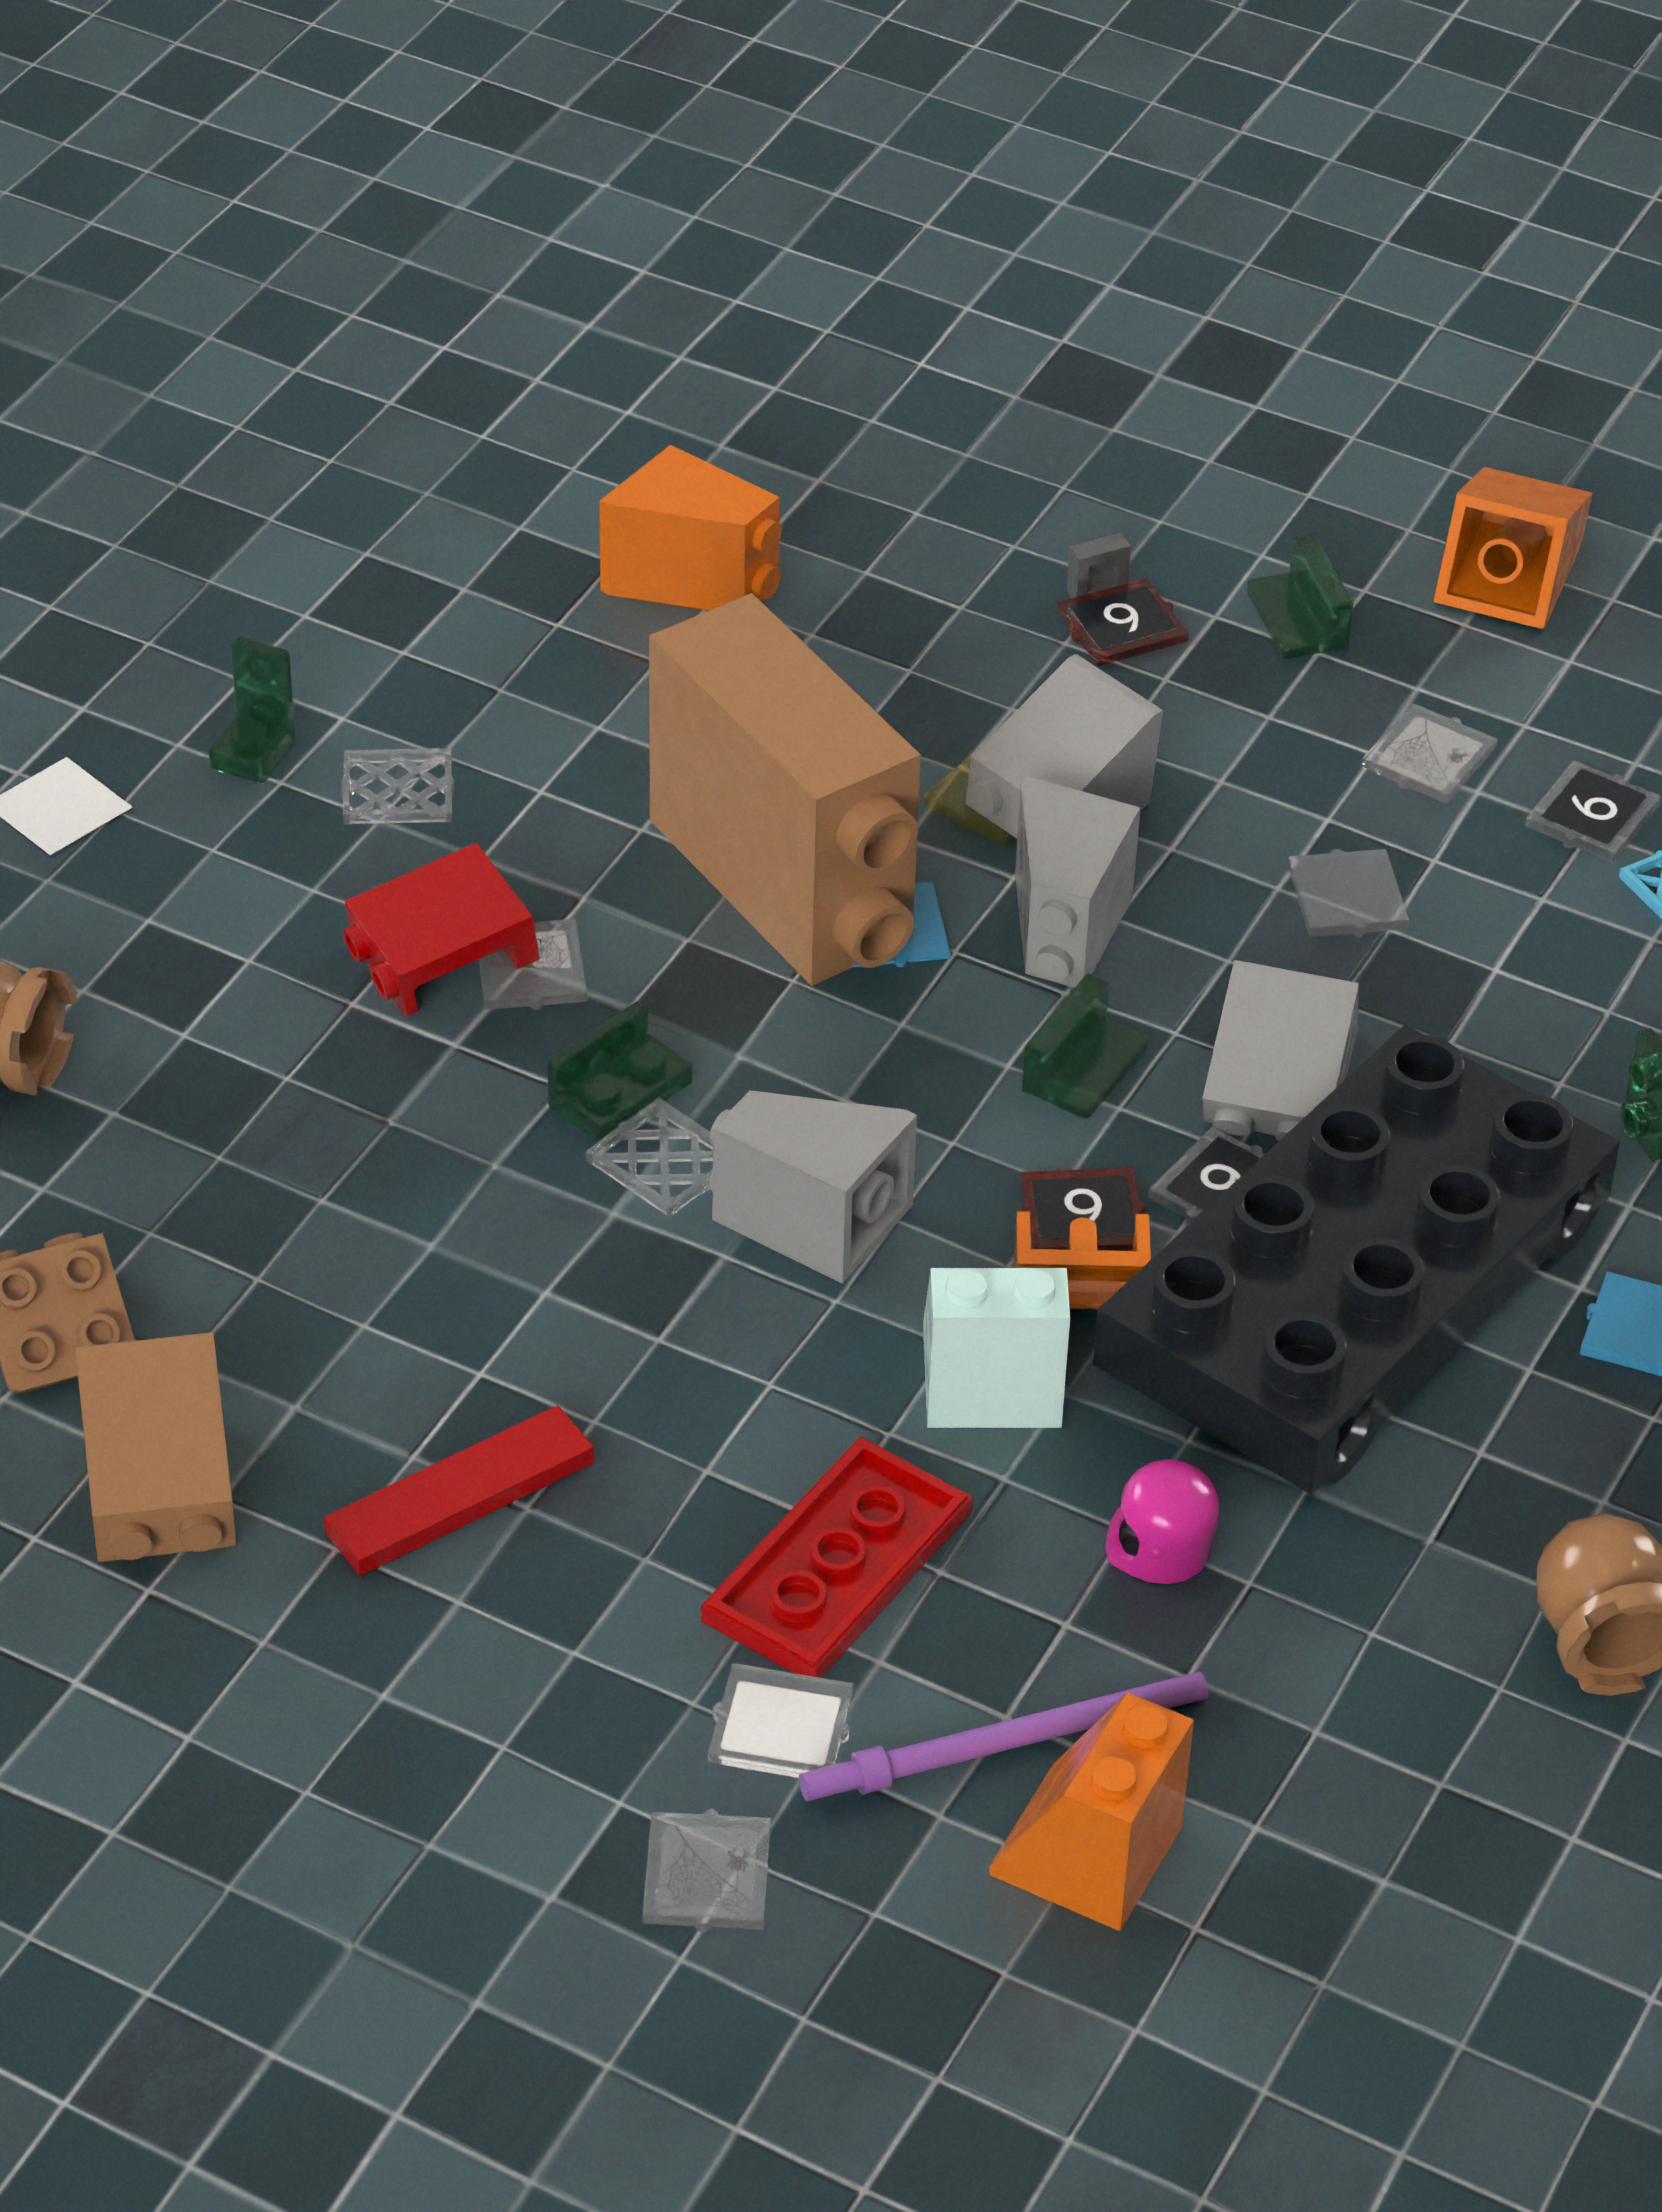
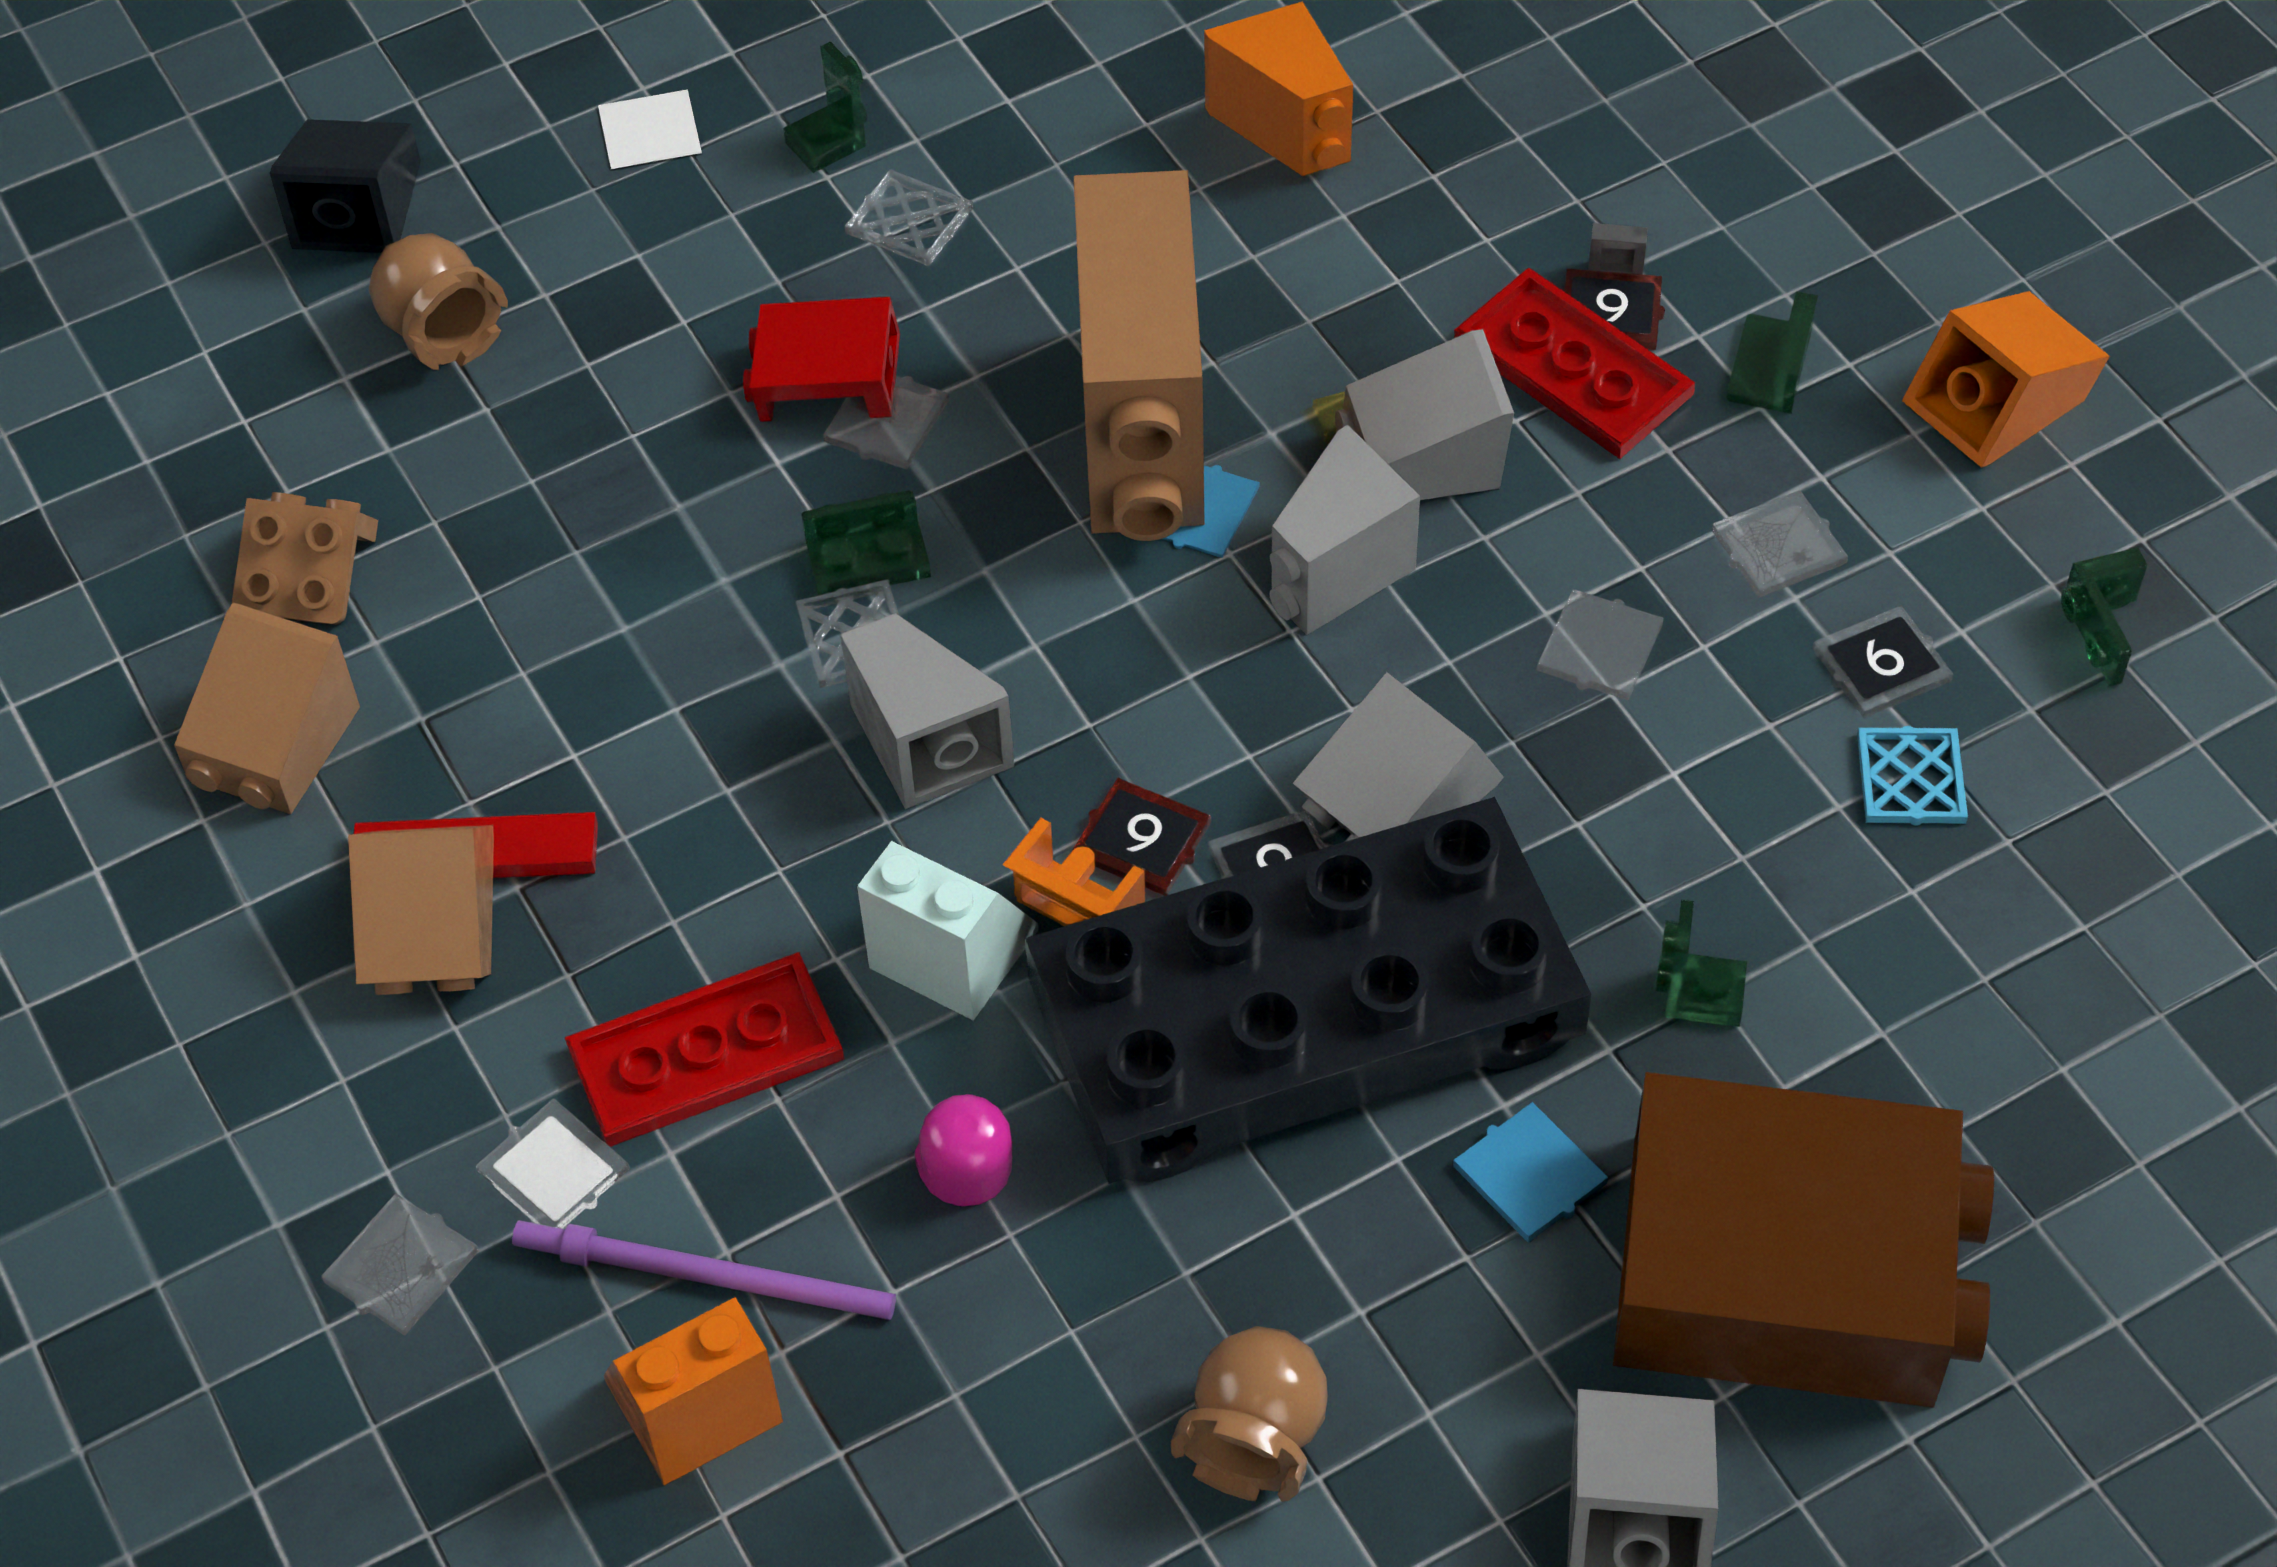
camera: 35 degrees right, 10 degrees up
clear green panel [1022,973,1148,1119] -> none
none -> medium nougat slope [348,825,494,995]
none -> red tile [1454,267,1695,459]

